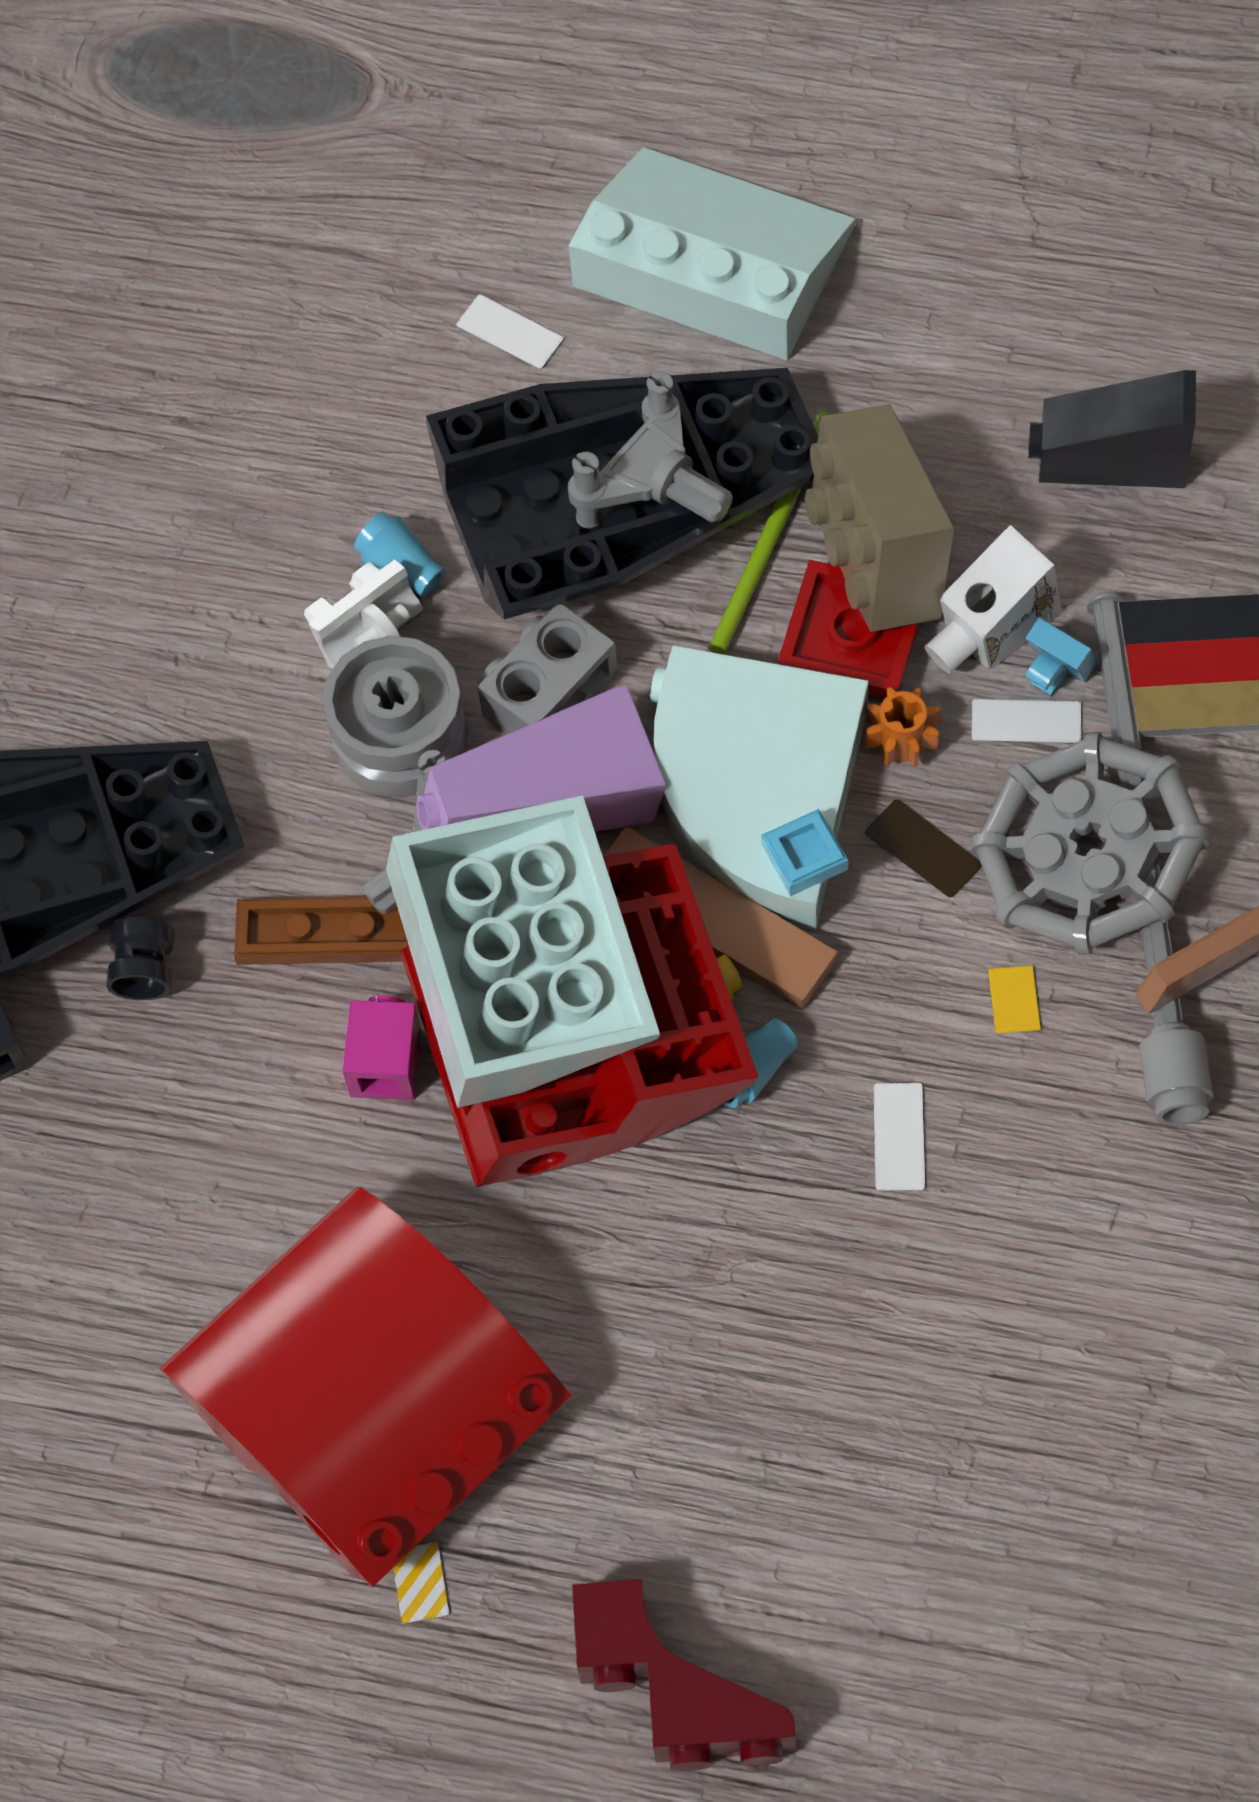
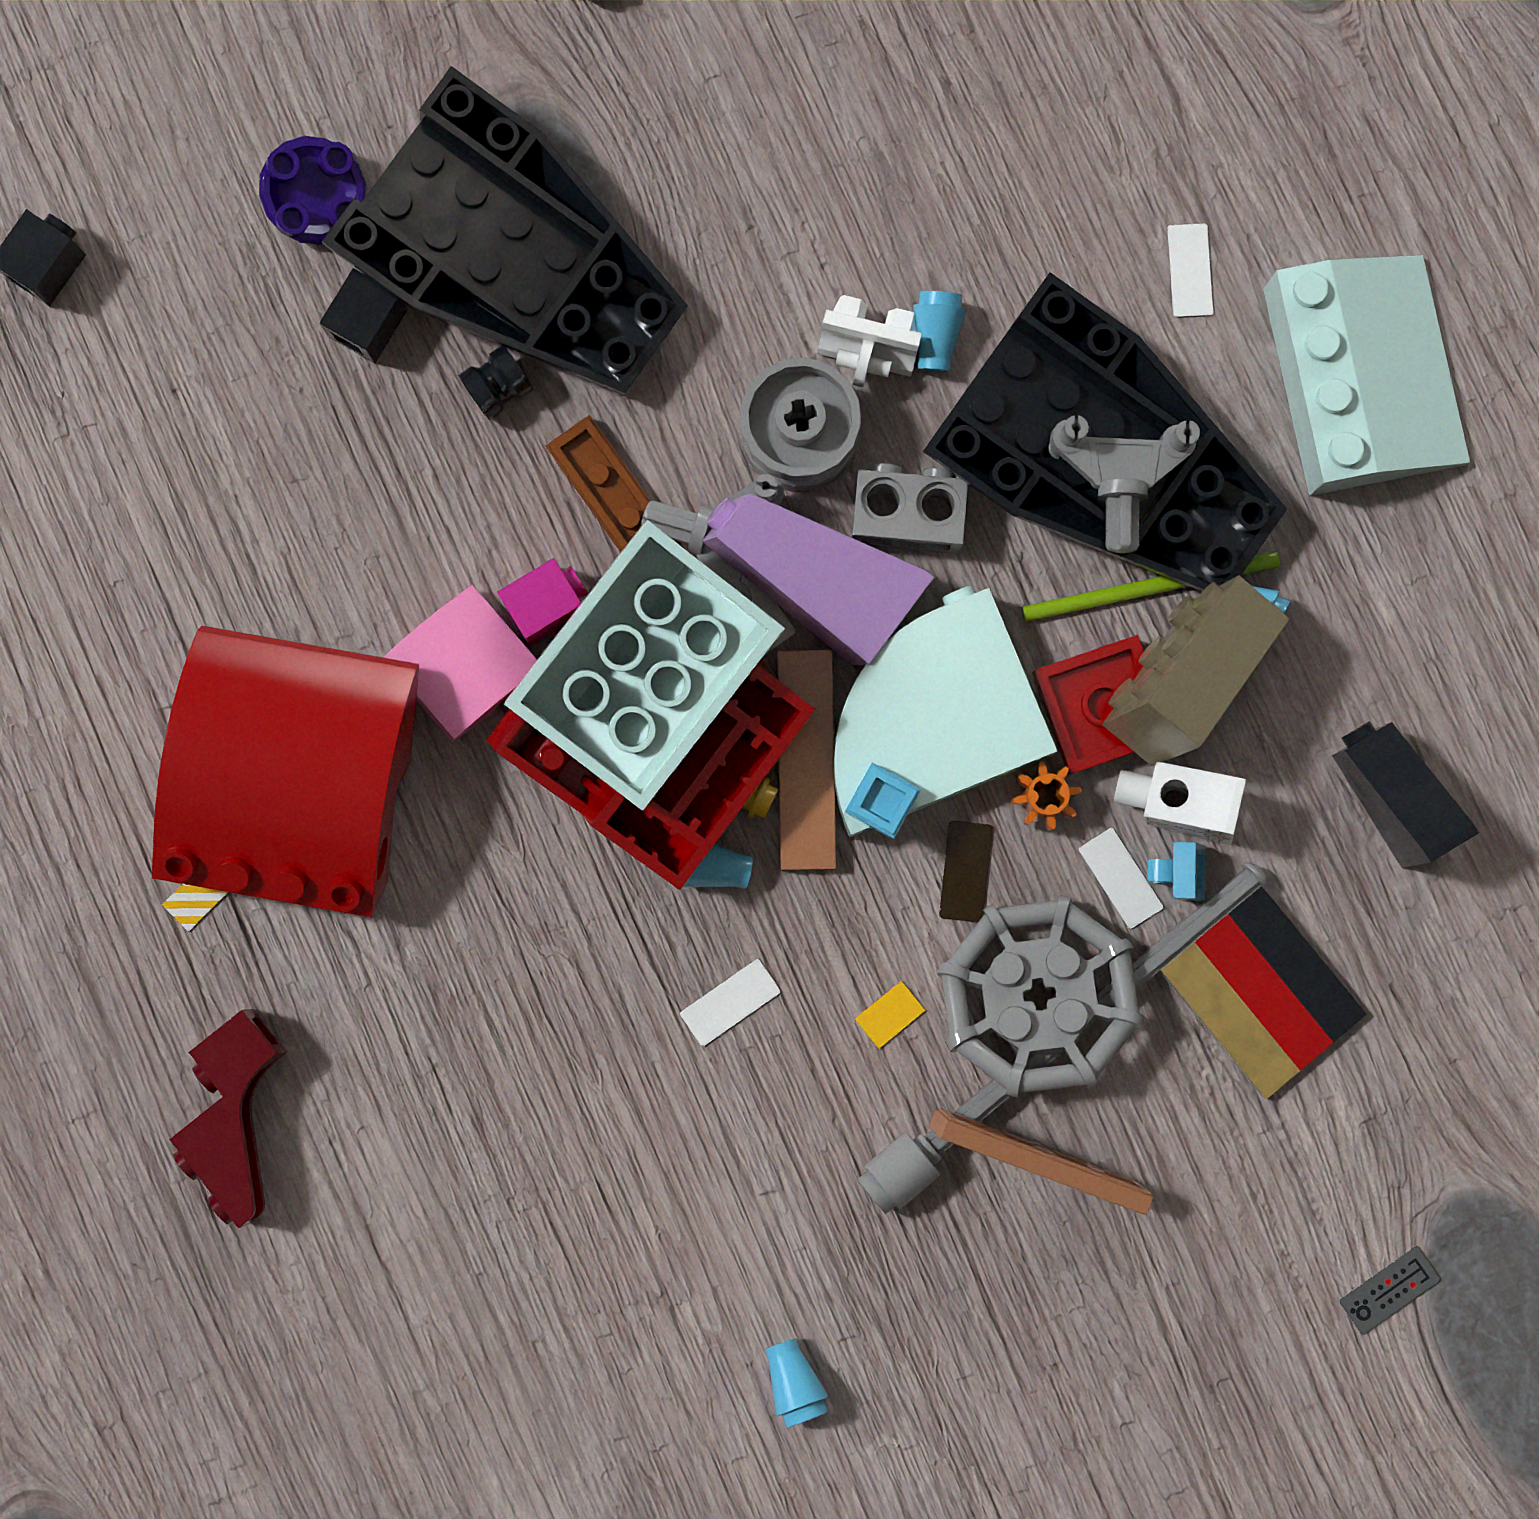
camera: 50 degrees right, 20 degrees up
none -> bright pink slope [383,585,537,743]

